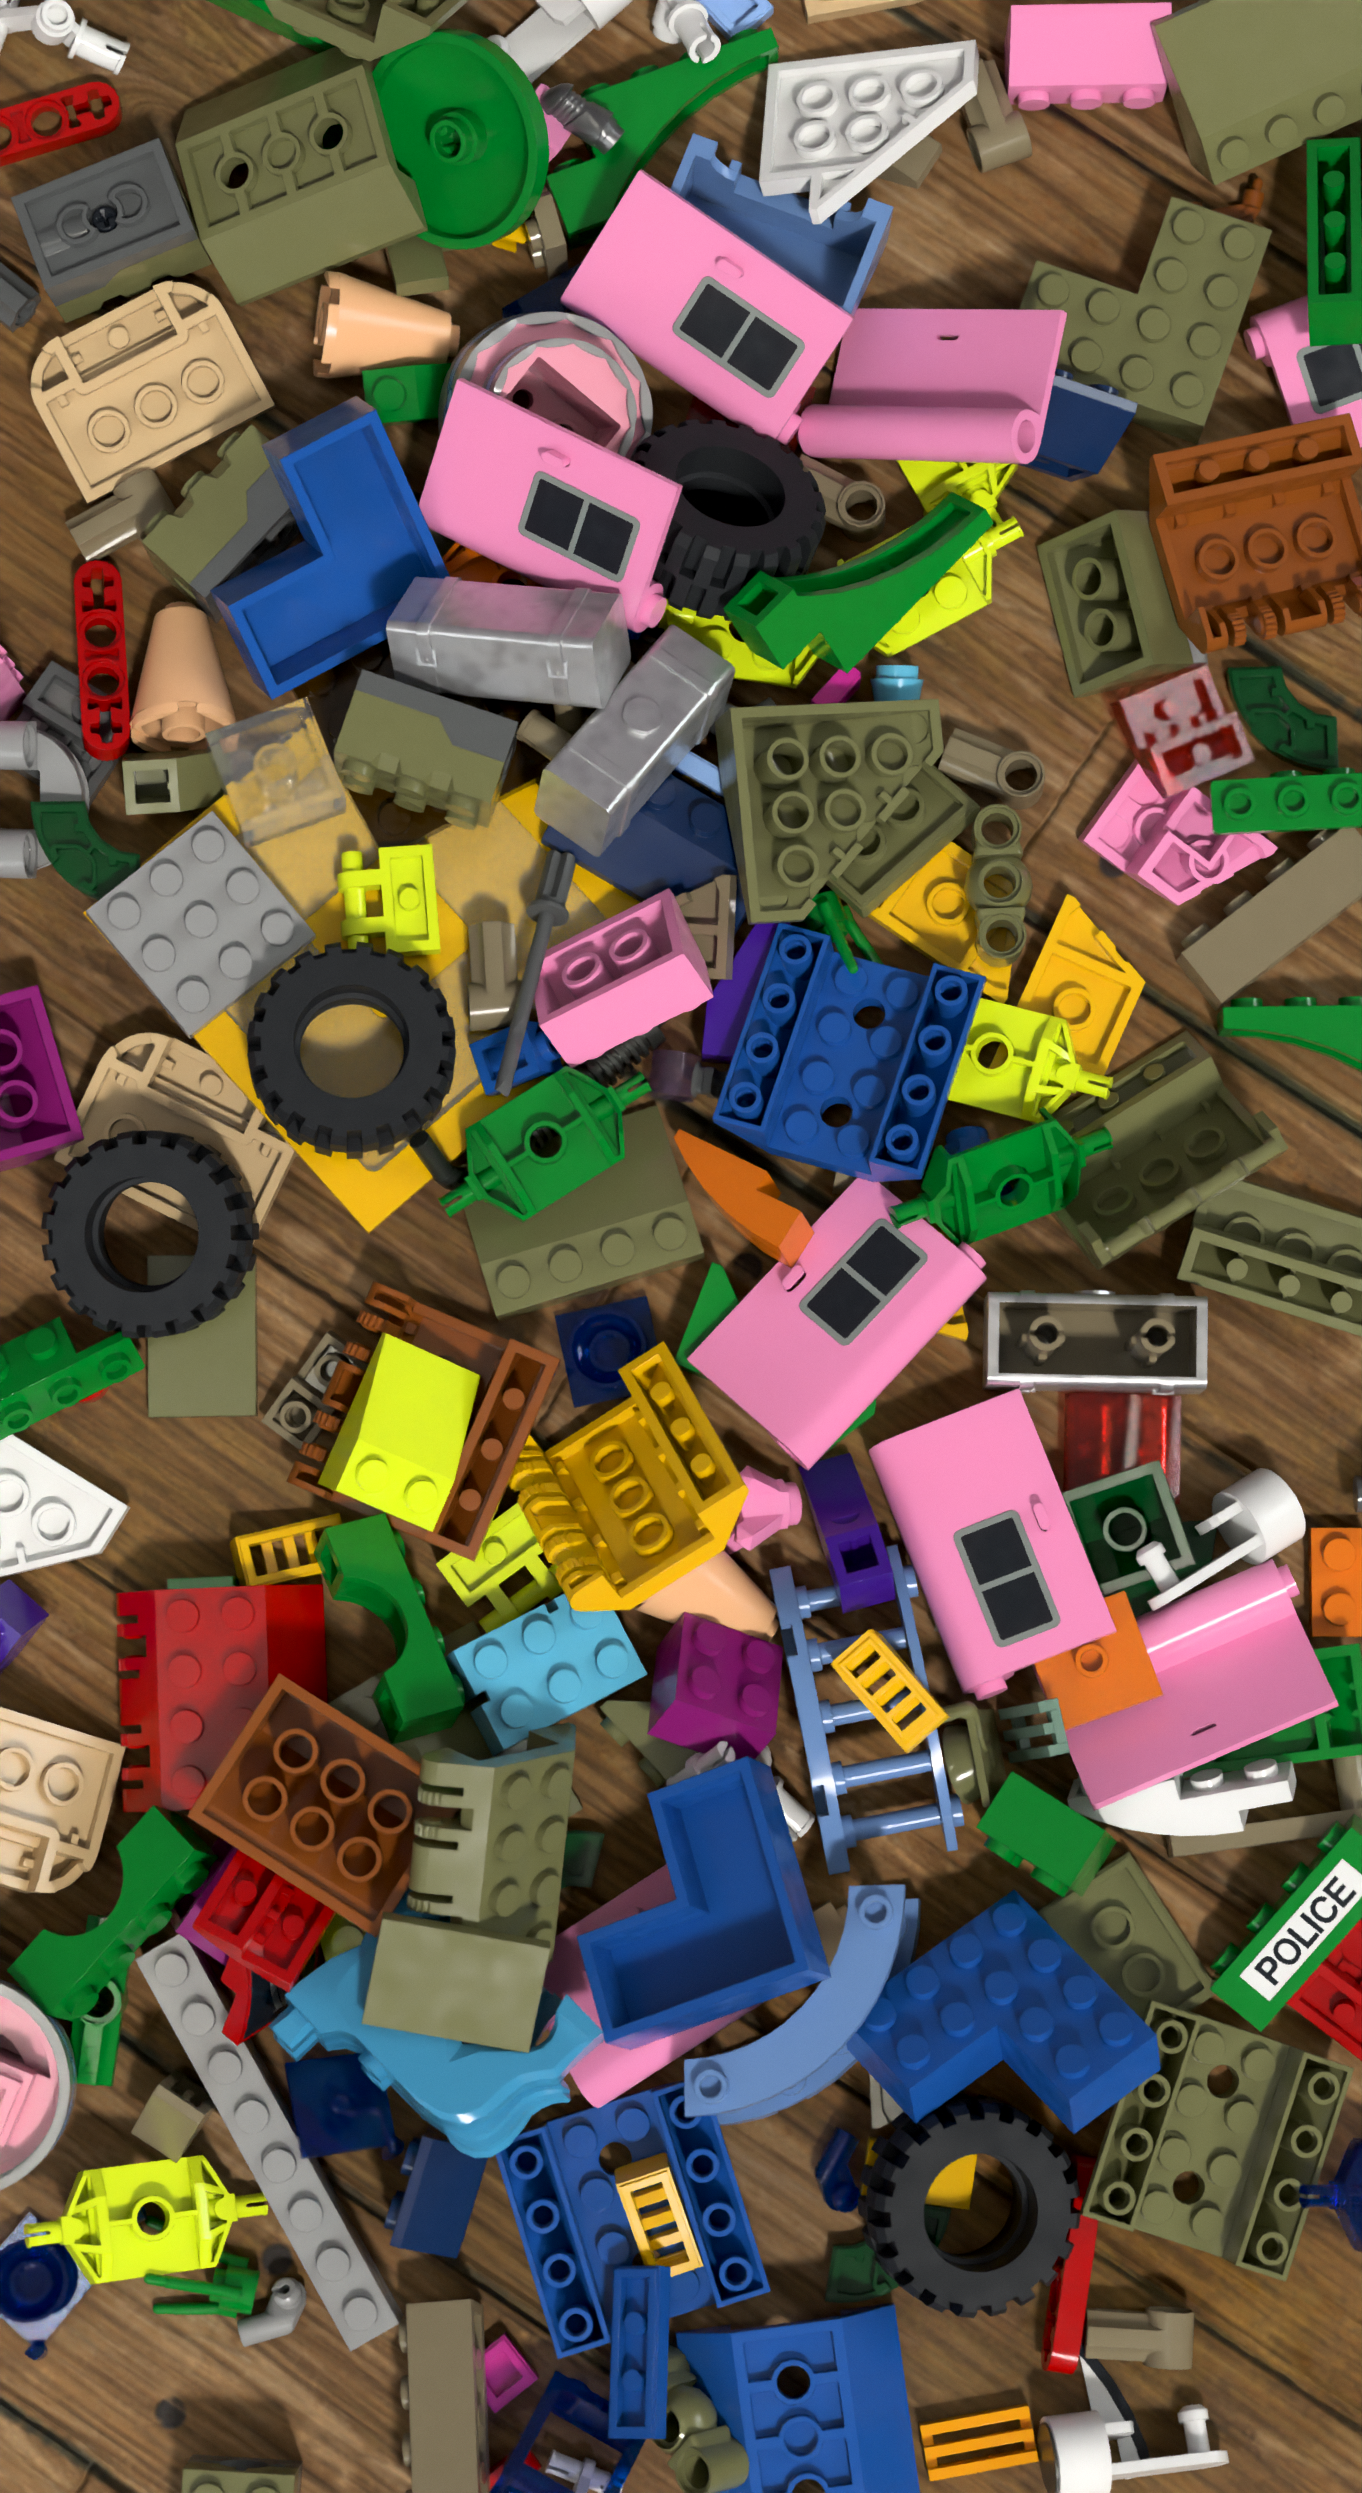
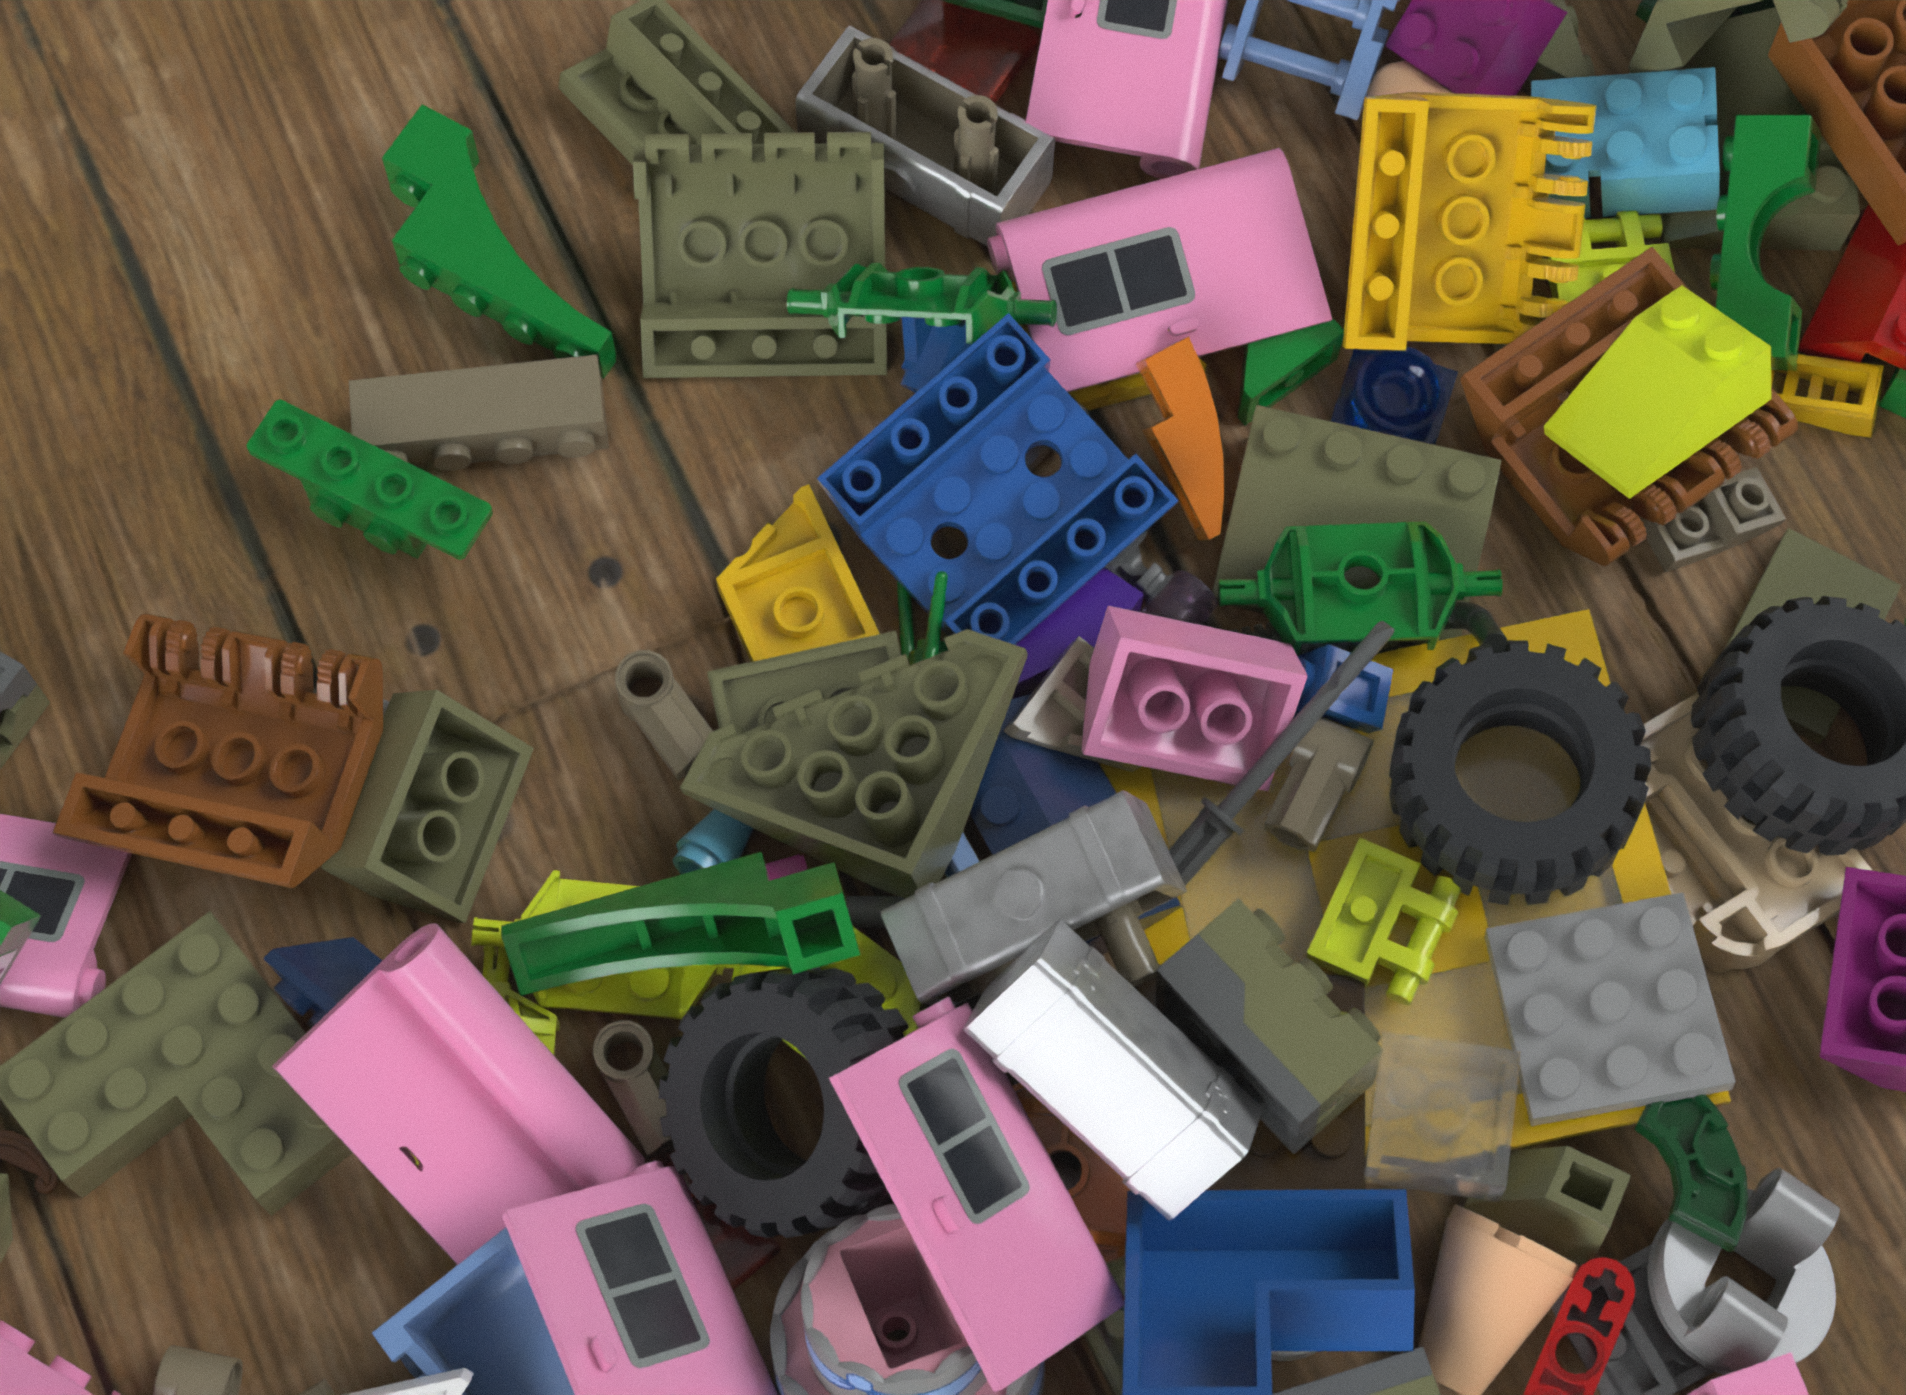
camera: 155 degrees left, 15 degrees down
bright pink rock [724,1465,802,1555] -> none
dark purple slope [798,1453,896,1614] -> none
neon yellow plate [948,998,1113,1125] -> none
olive piece [964,804,1033,968] -> none
yellow wing [989,894,1145,1076] -> none
bright pink slope [1078,753,1278,905] -> none
clear red slope [1110,665,1255,799] -> none
dark green tile [1226,666,1339,773] -> none

